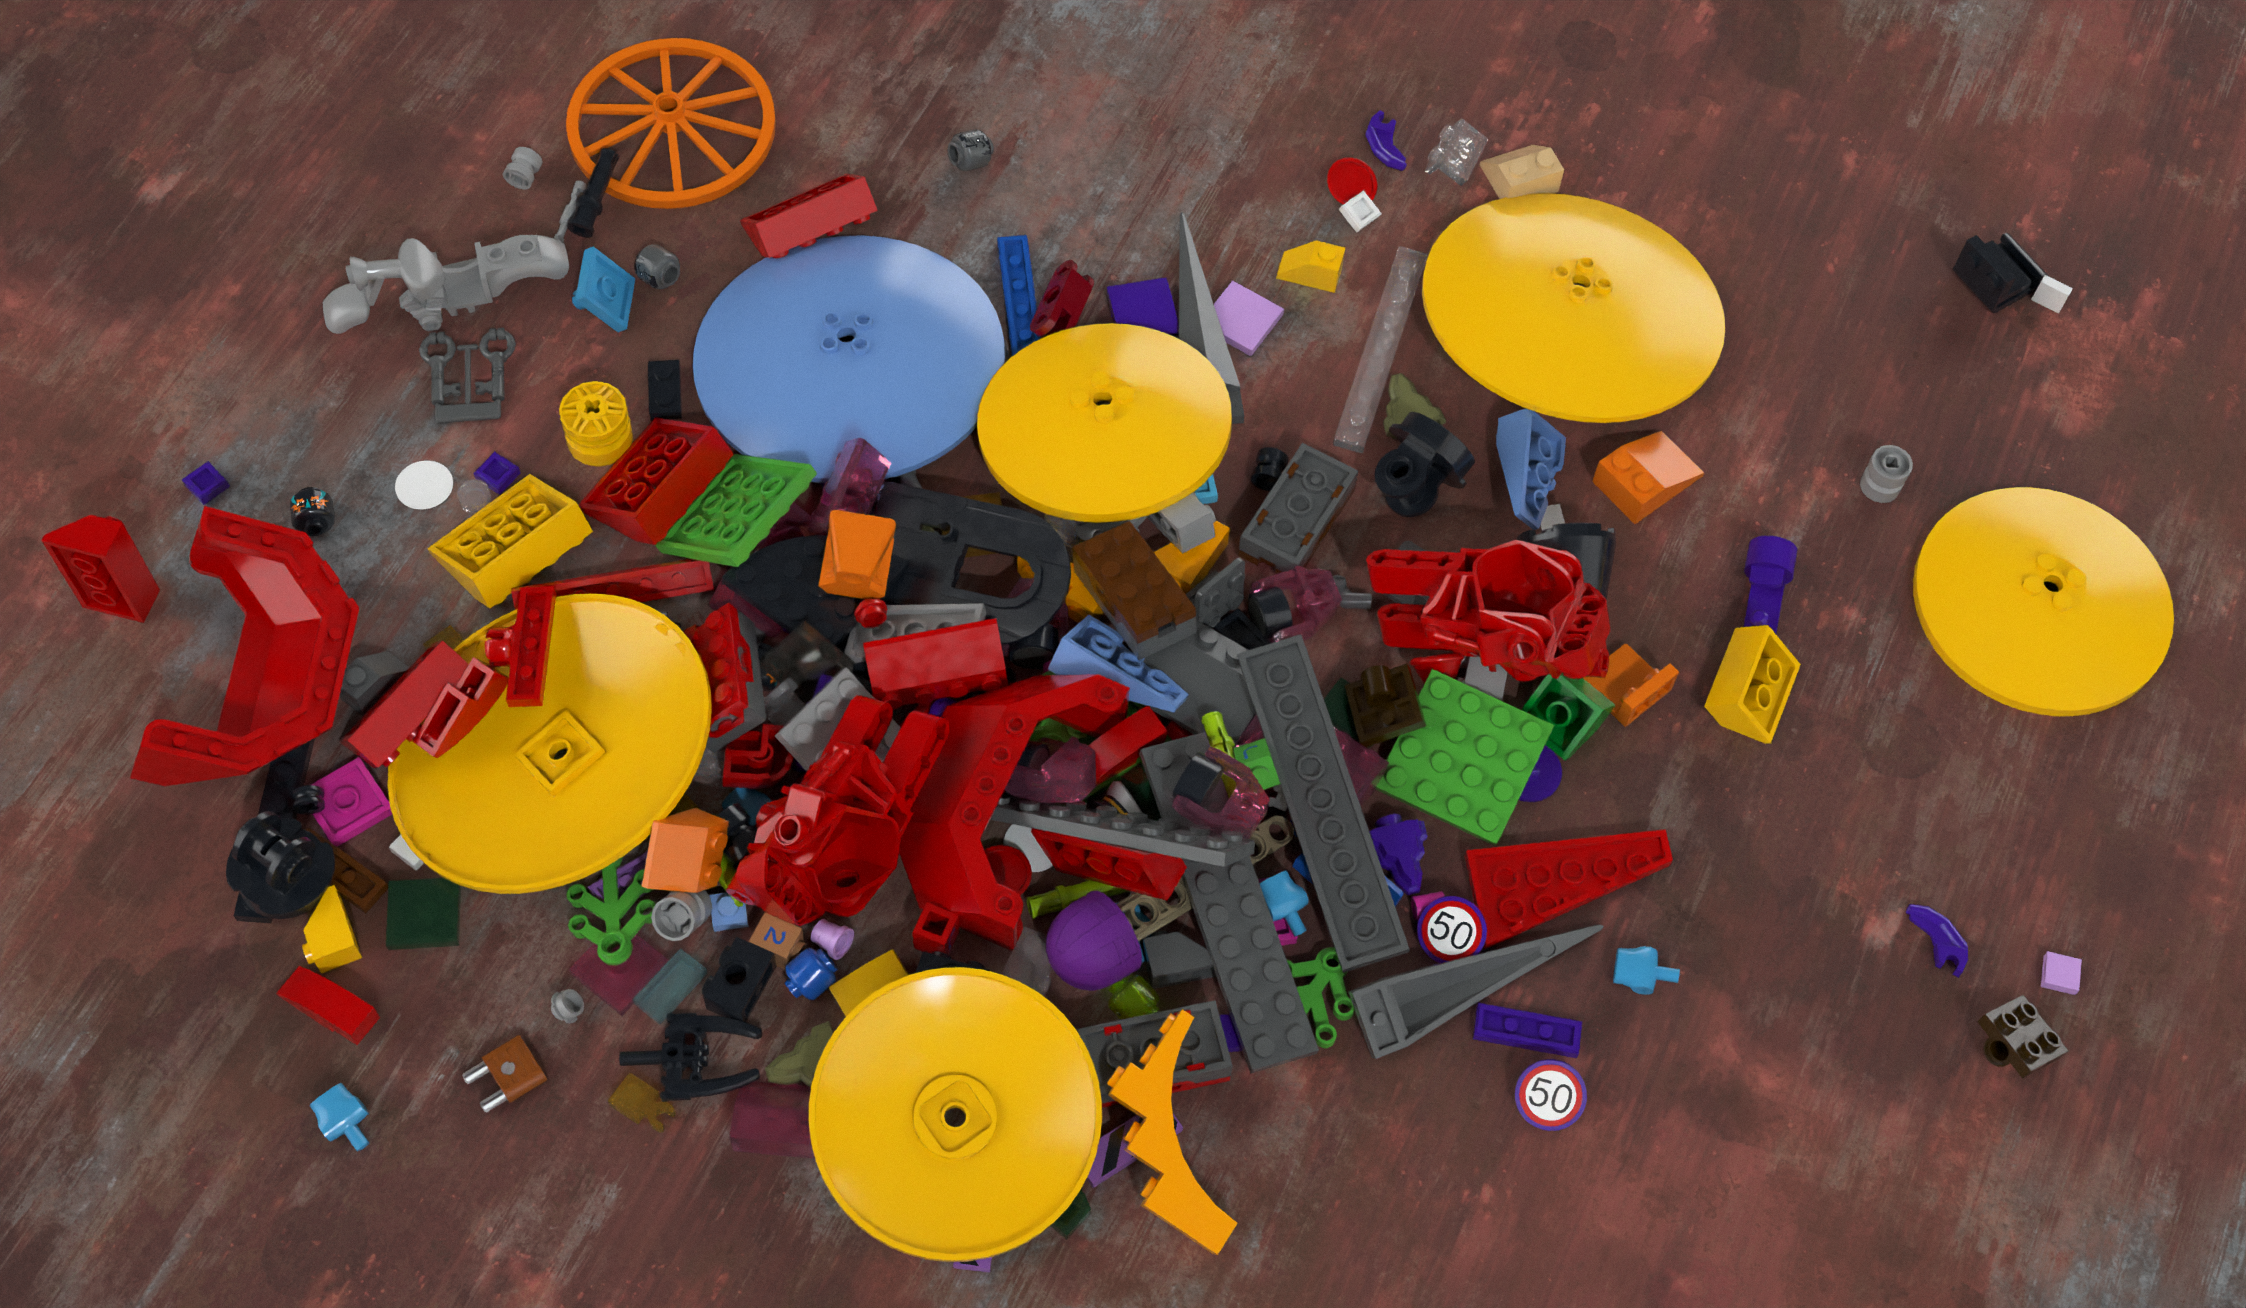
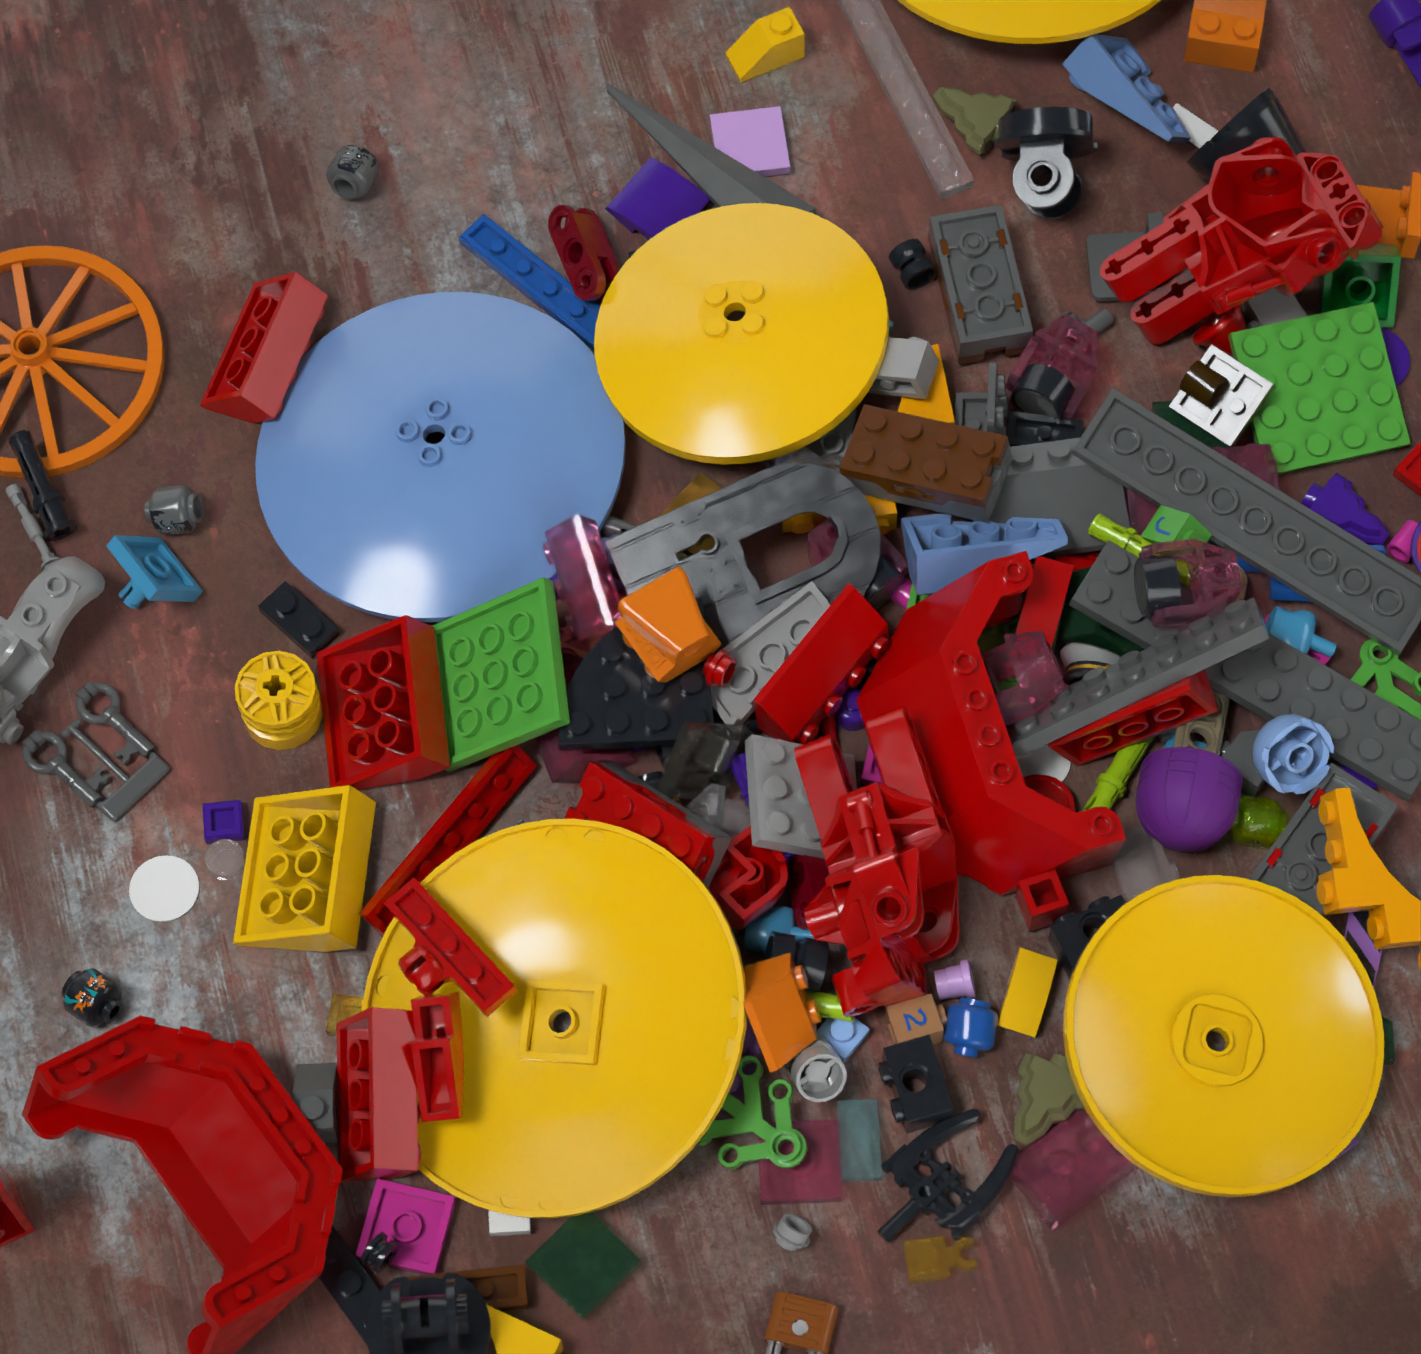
camera: 35 degrees left, 5 degrees up
none -> light blue cylinder [1252,714,1334,795]

